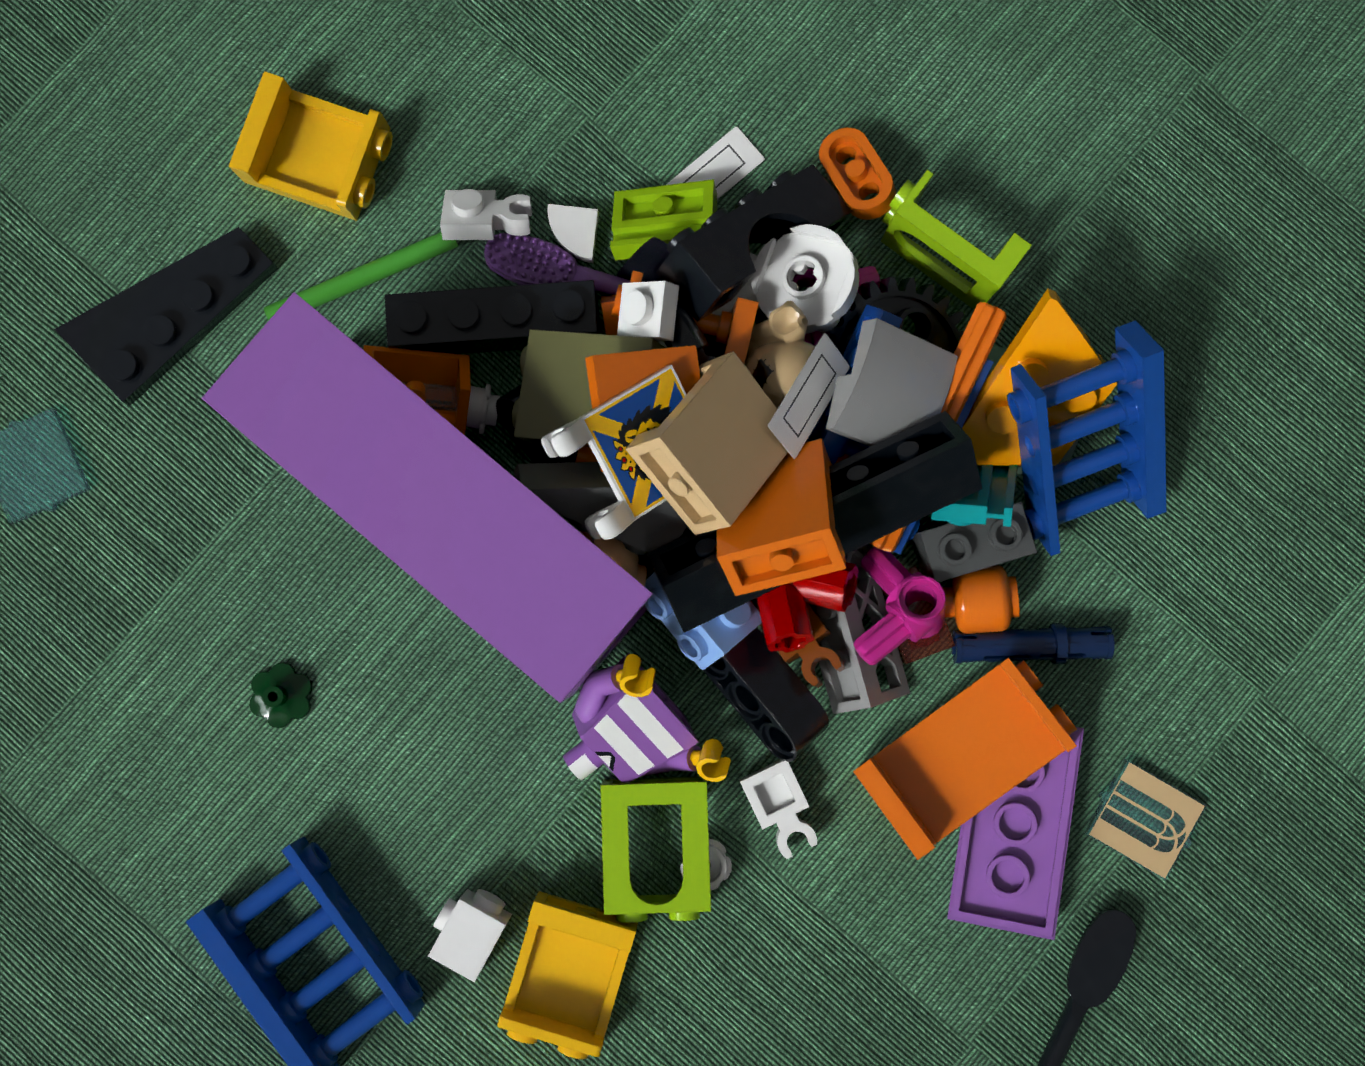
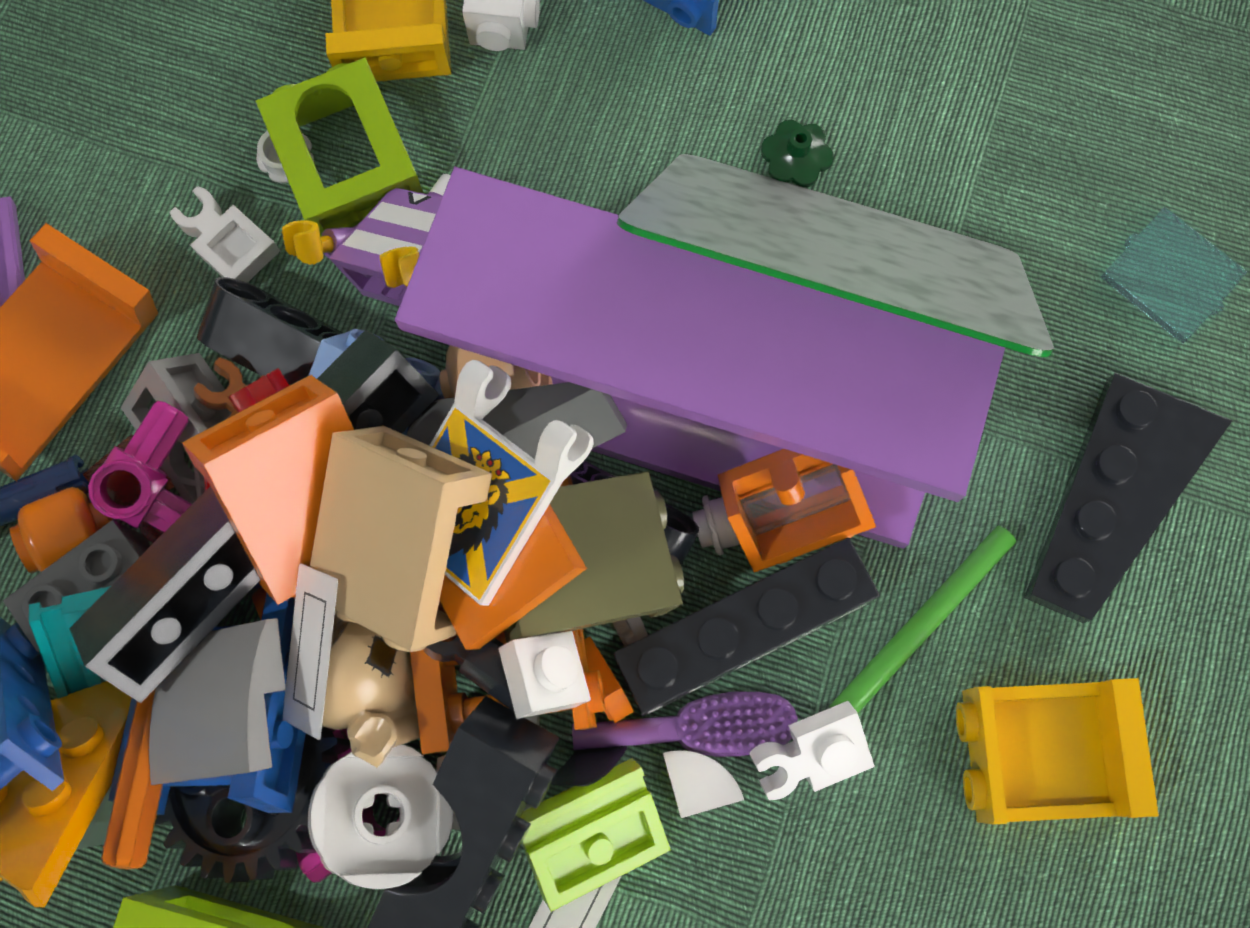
camera: 160 degrees right, 10 degrees down
none -> flat silver piece [617,154,1054,357]

